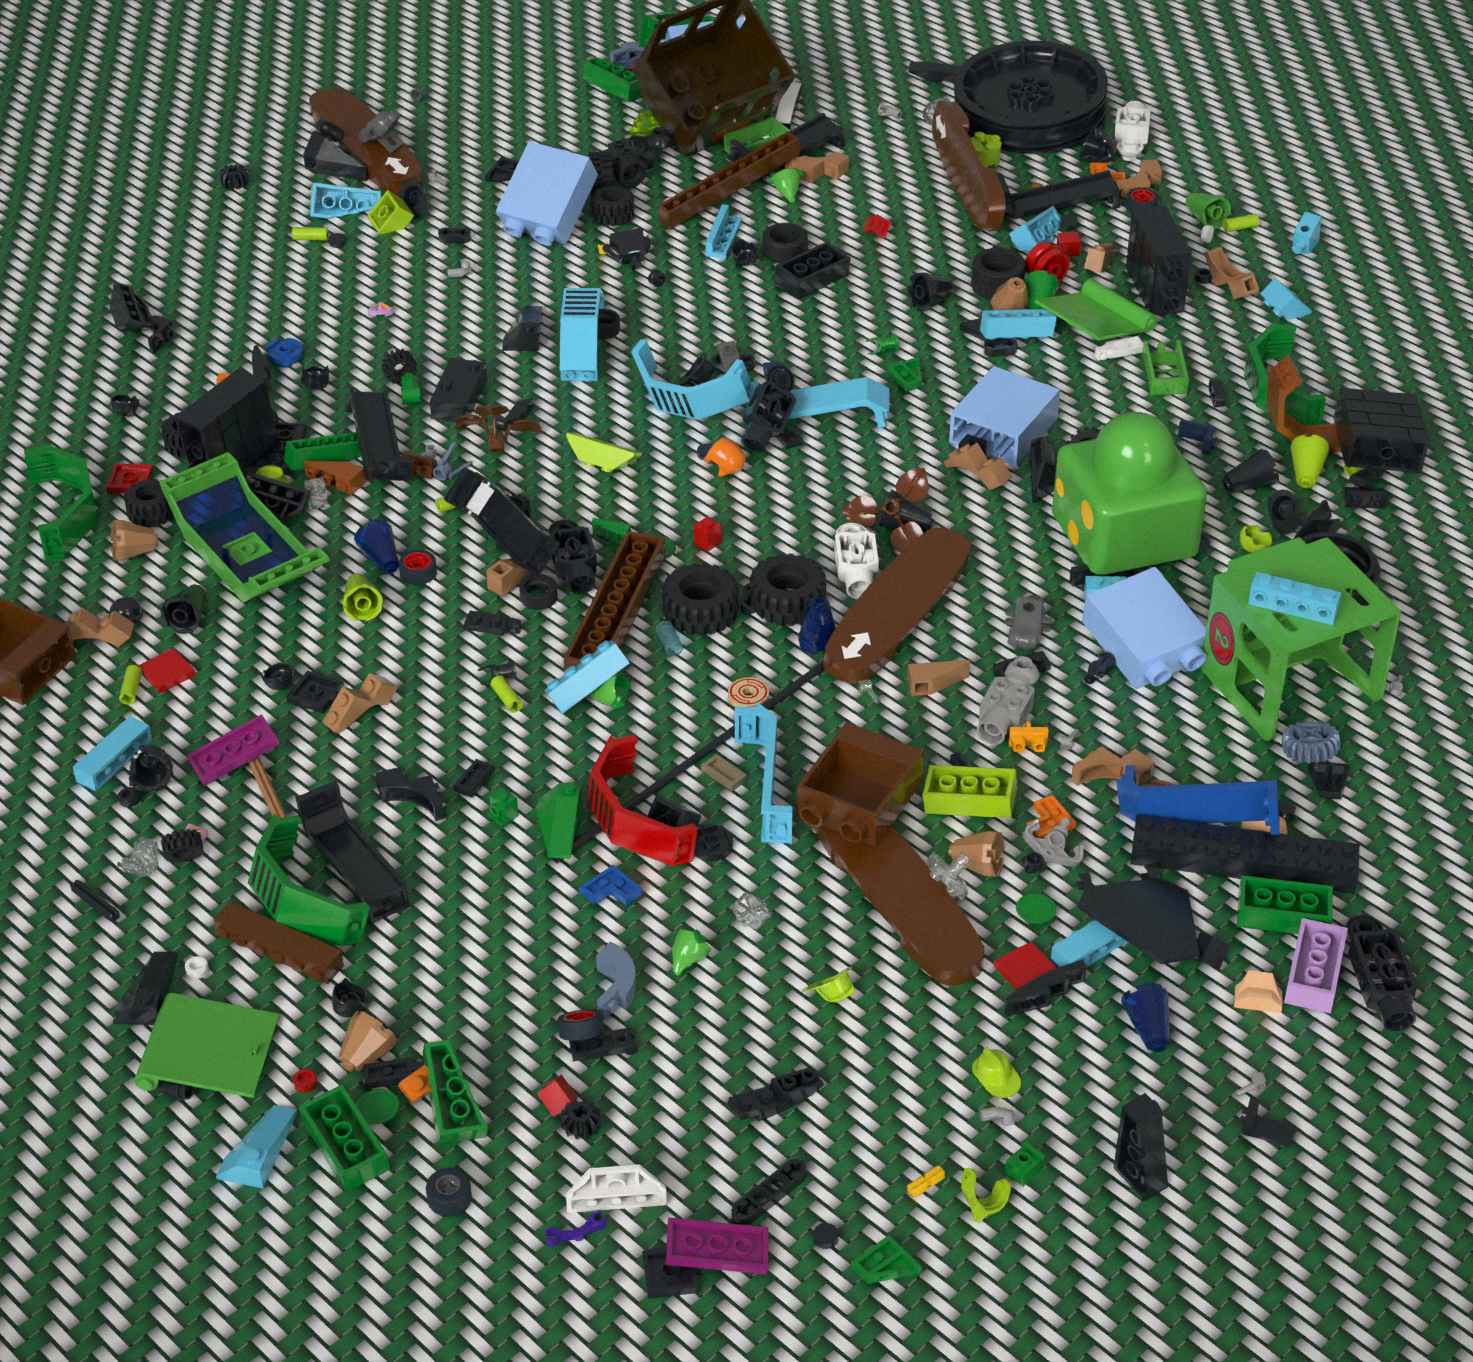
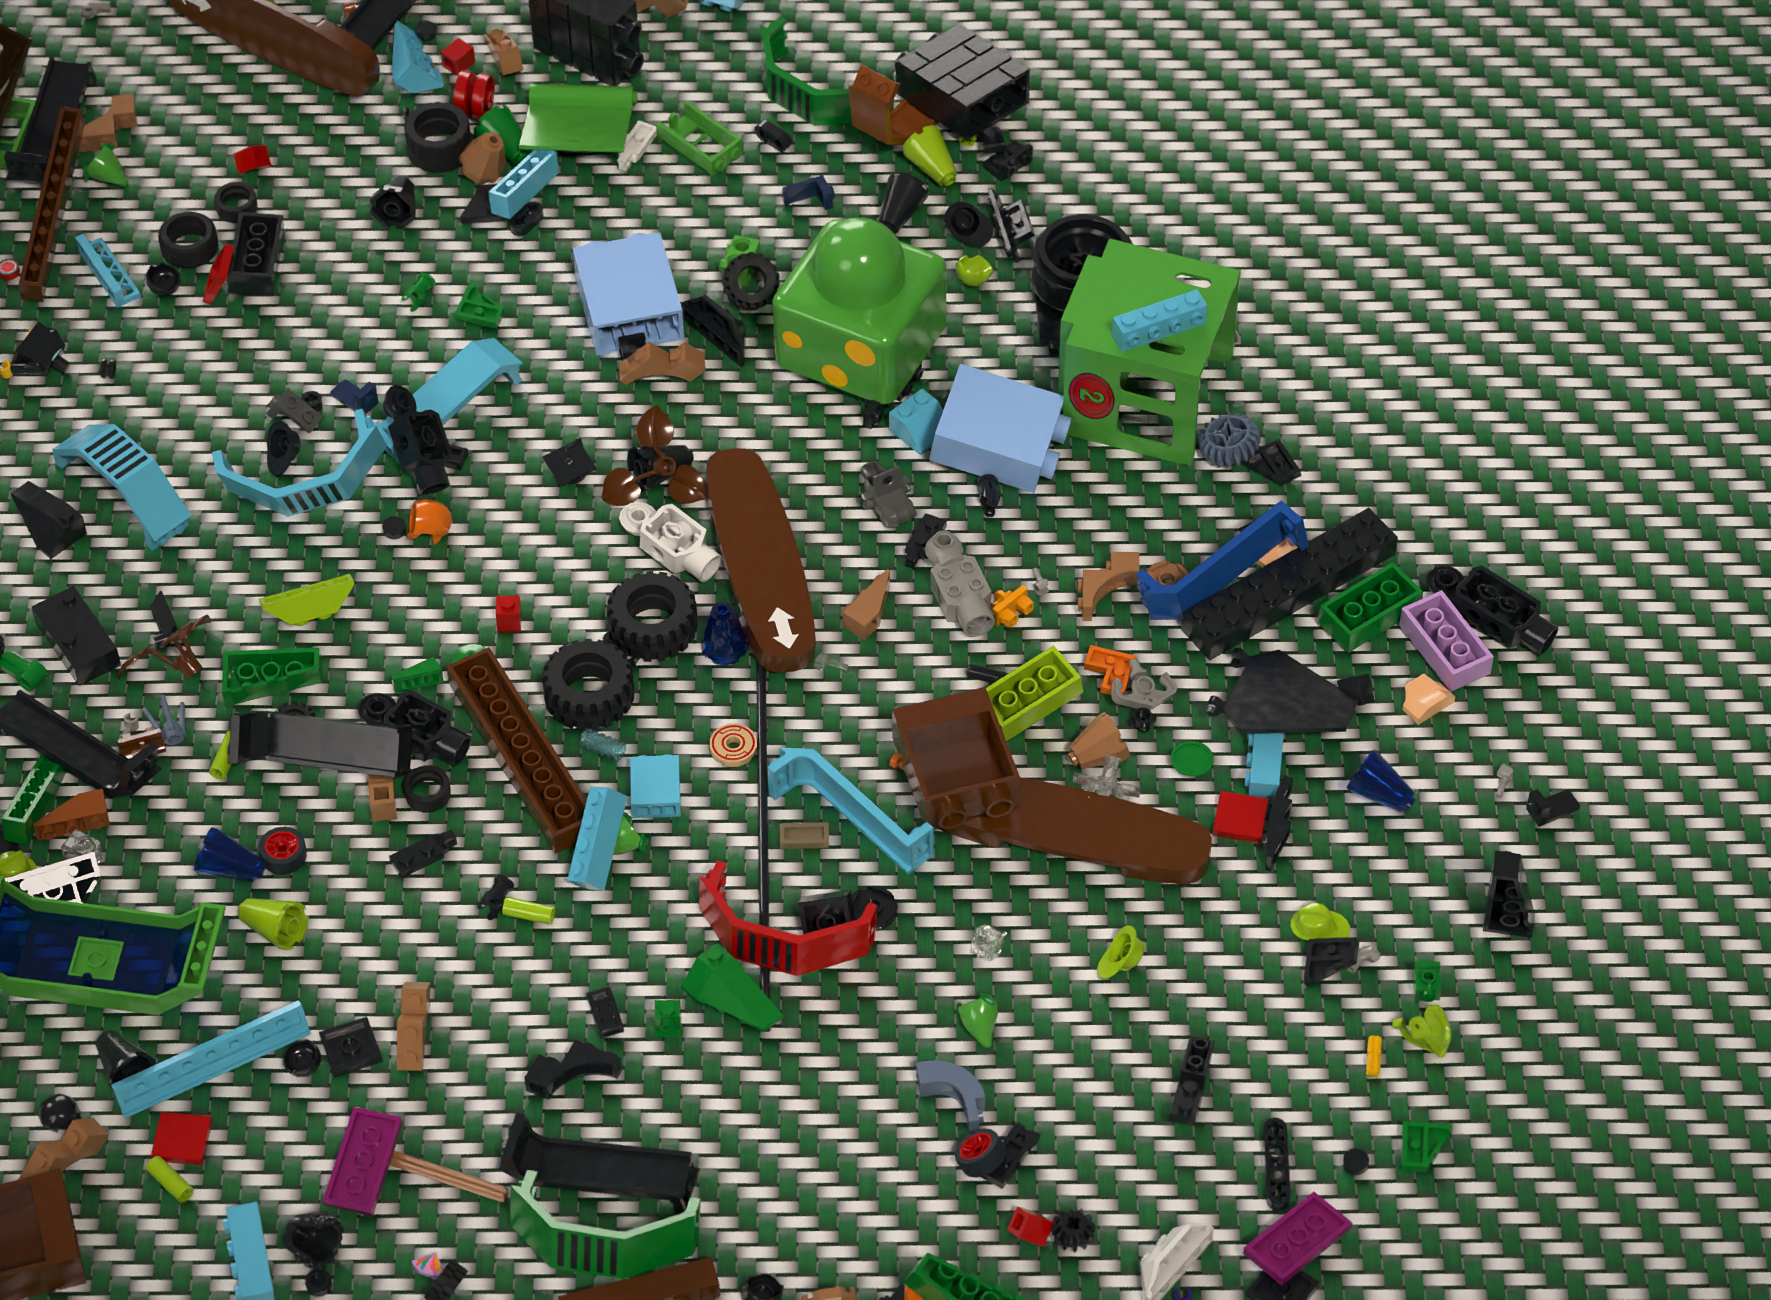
camera: 45 degrees left, 10 degrees up
blue plate [579,865,643,906] -> none
none -> medium azure plate [111,1001,311,1118]
none -> red tile [203,243,234,304]
none -> black tyre [215,182,257,223]
none -> green wedge [222,648,323,707]
none -> black hat [542,437,597,487]
none -> medium azure brick [630,754,681,818]
none -> black wing [1303,937,1359,986]

